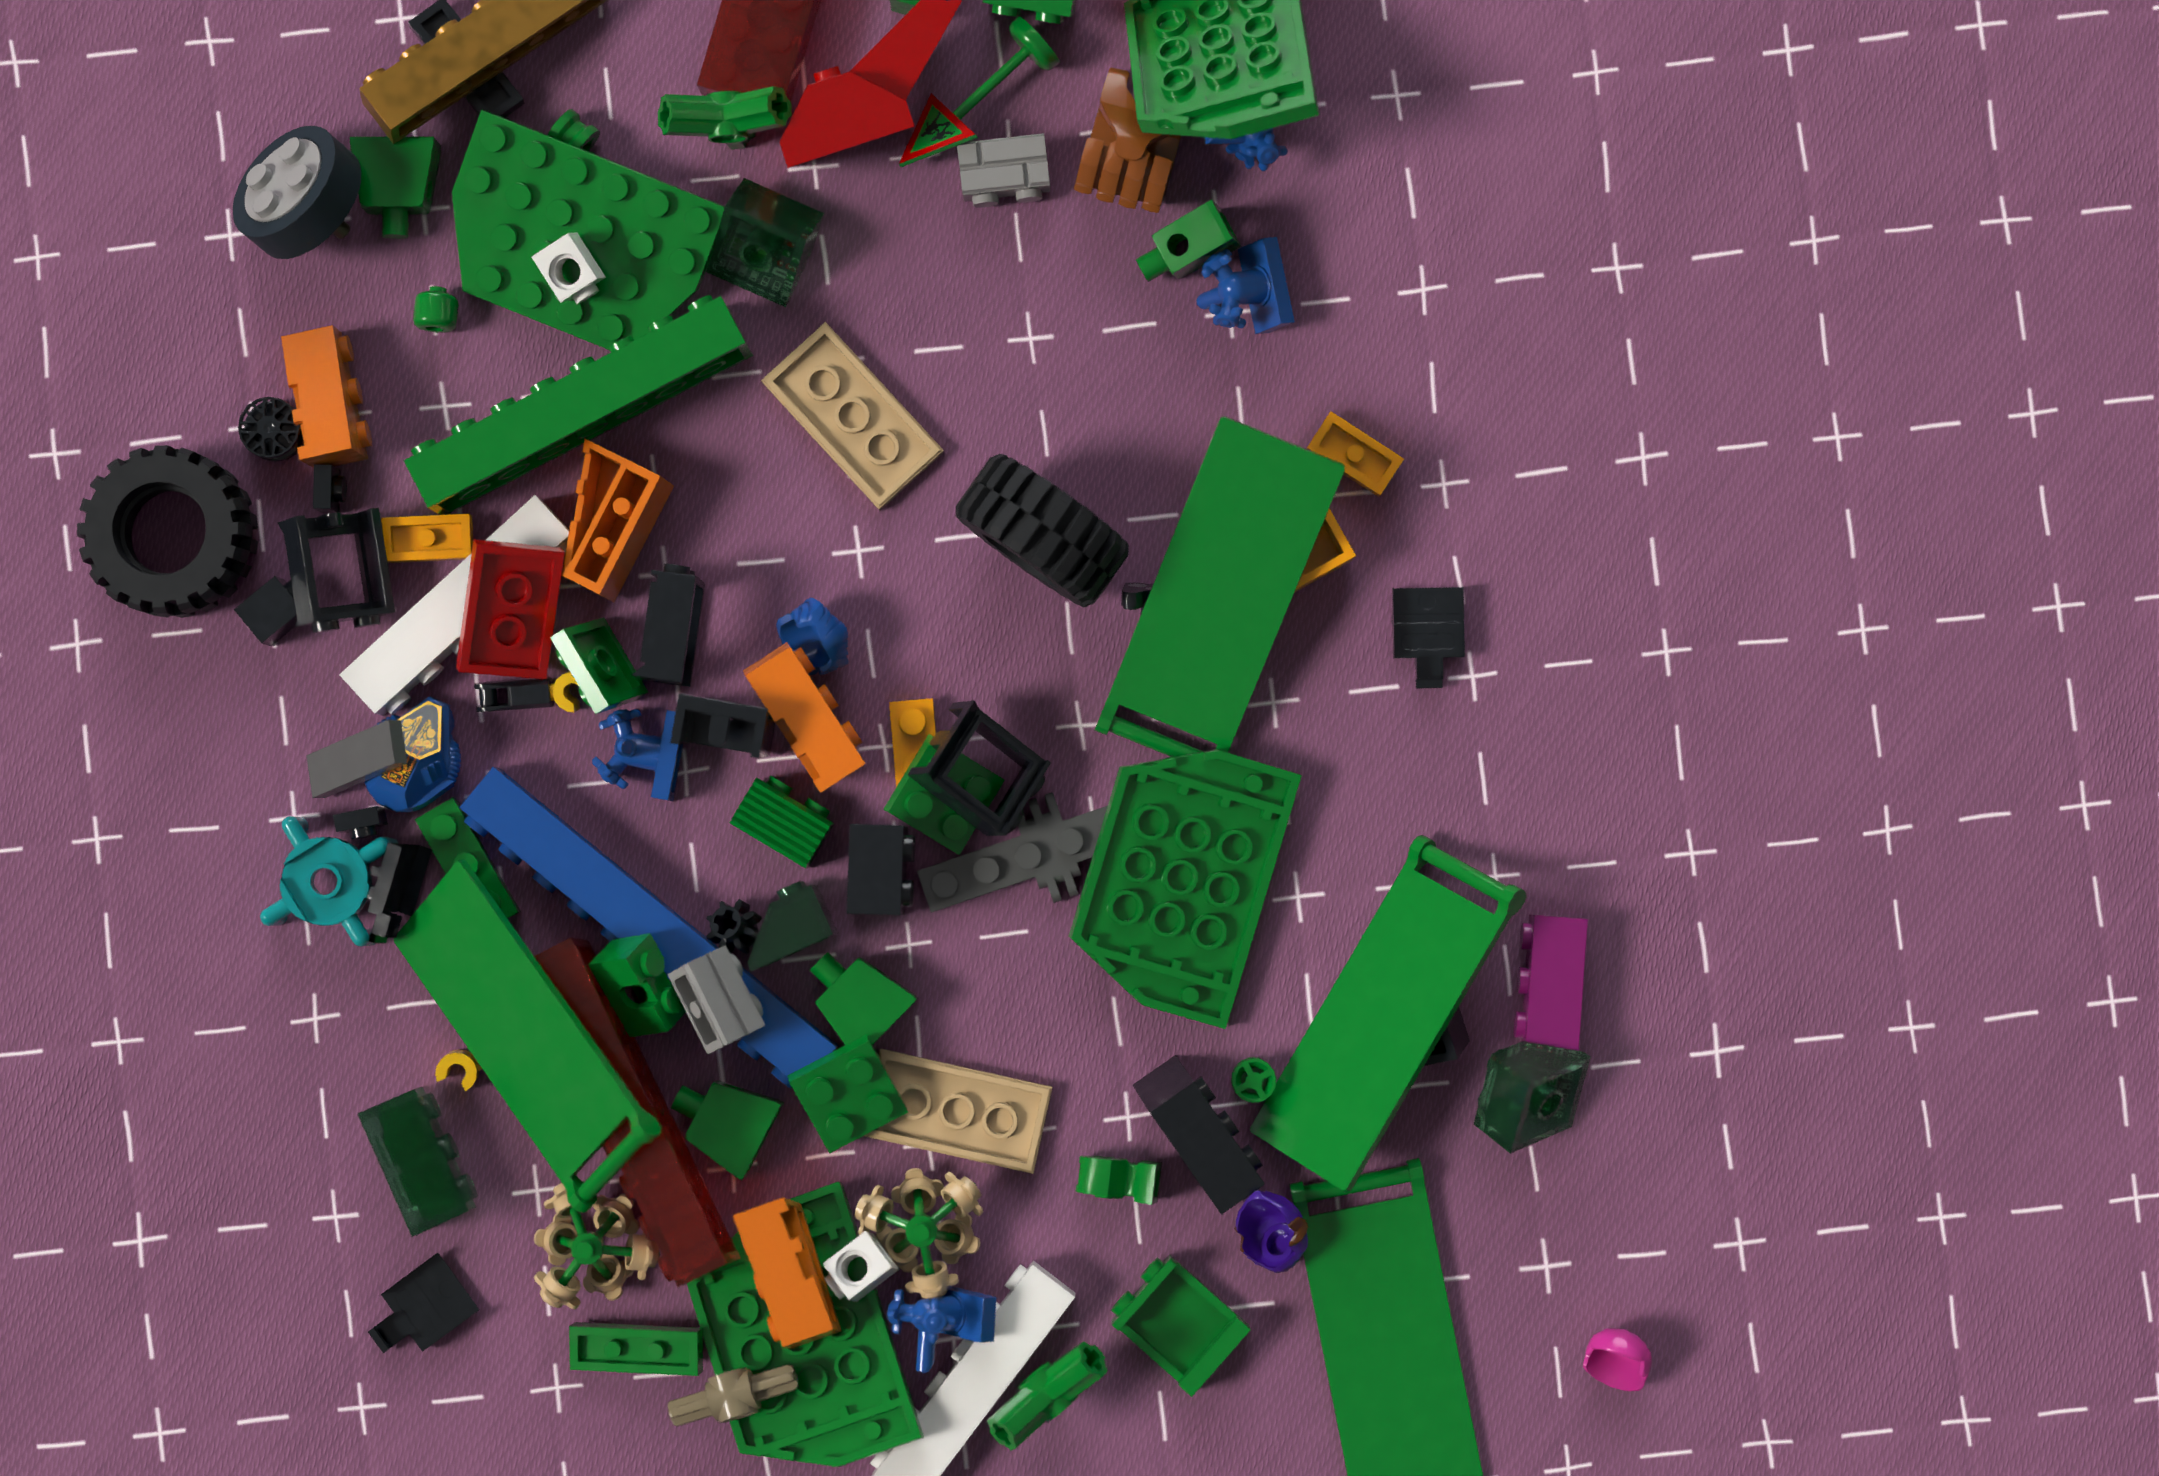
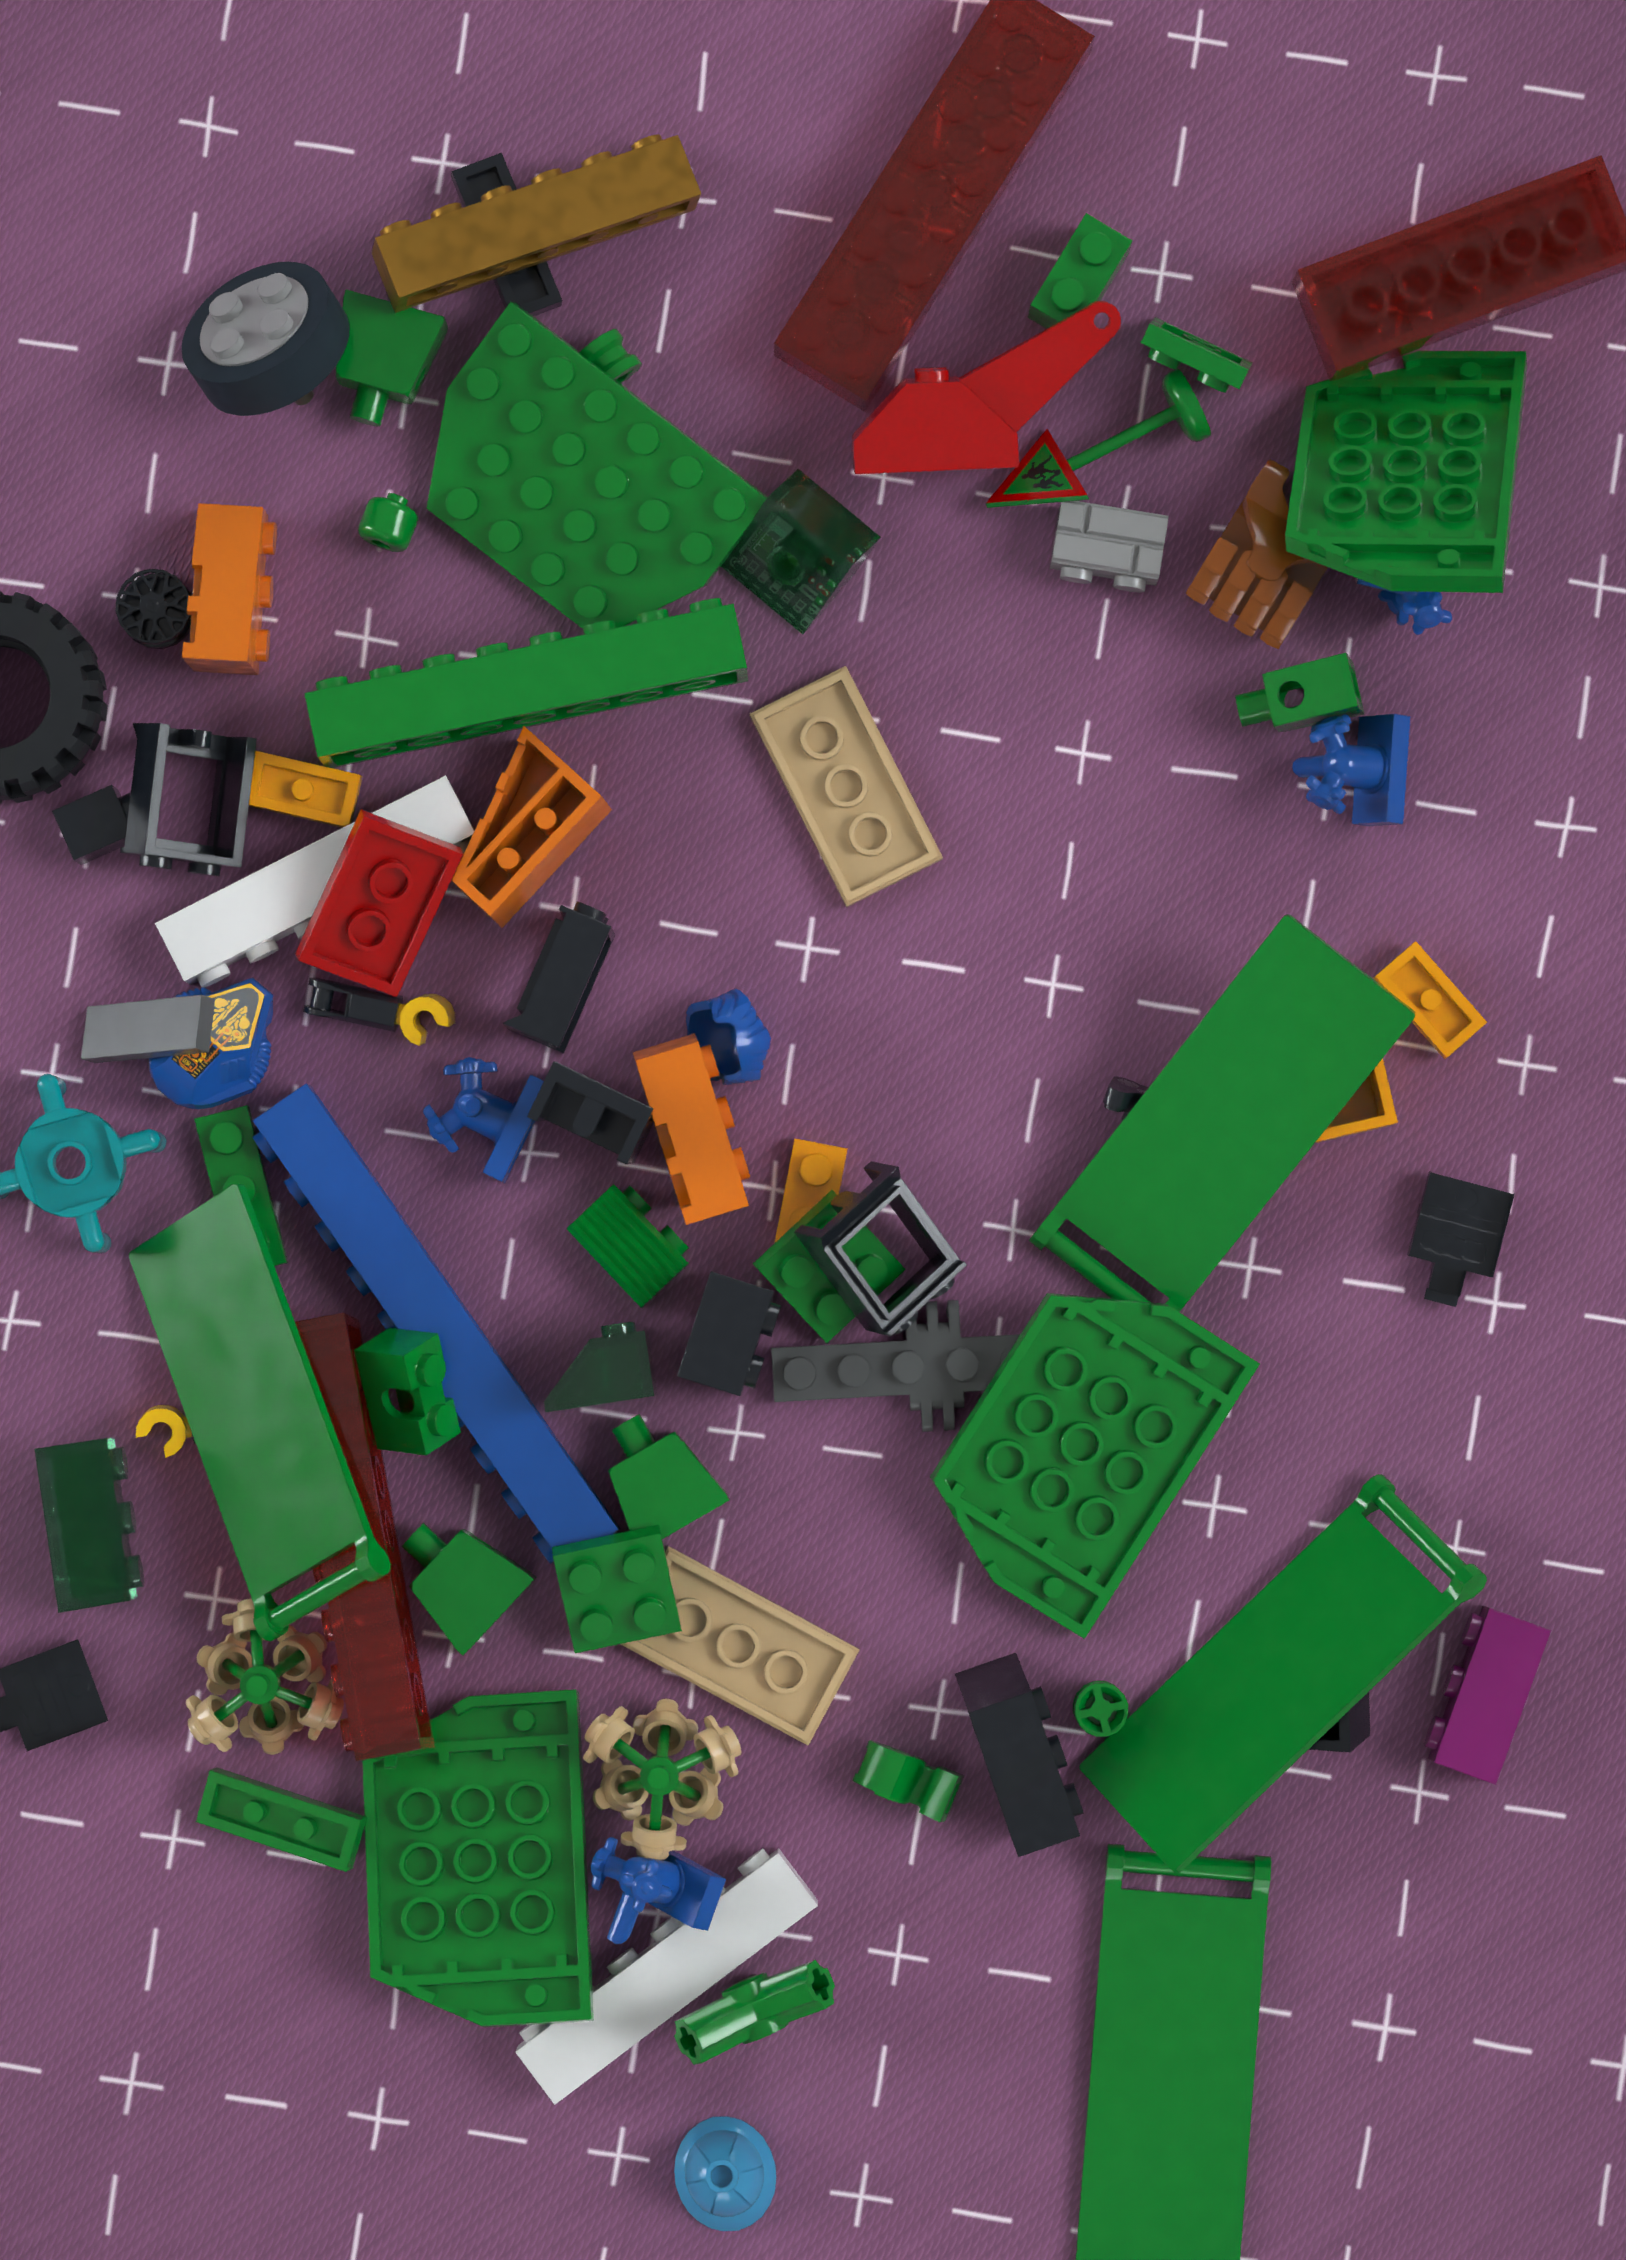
camera: 15 degrees right, 0 degrees up
black plate [313,464,347,513] -> none
black plate [333,806,388,840] -> none
black piece [367,843,432,943] -> none
white brick [532,232,606,305] -> none
green plate [550,617,648,714] -> none
green piece [658,86,792,150] -> none
light grey brick [668,945,765,1055] -> none
dark tan axle [668,1364,798,1427] -> none
black gear [706,899,762,954] -> none
orange wedge [733,1197,841,1349] -> none
white brick [823,1231,899,1302] -> none
black tyre [956,454,1129,608] -> none
green panel [1111,1254,1251,1397] -> none
dark purple hair [1234,1190,1308,1273] -> none
clear green slope [1474,1041,1591,1154] -> none
dark pink hair [1583,1328,1652,1391] -> none

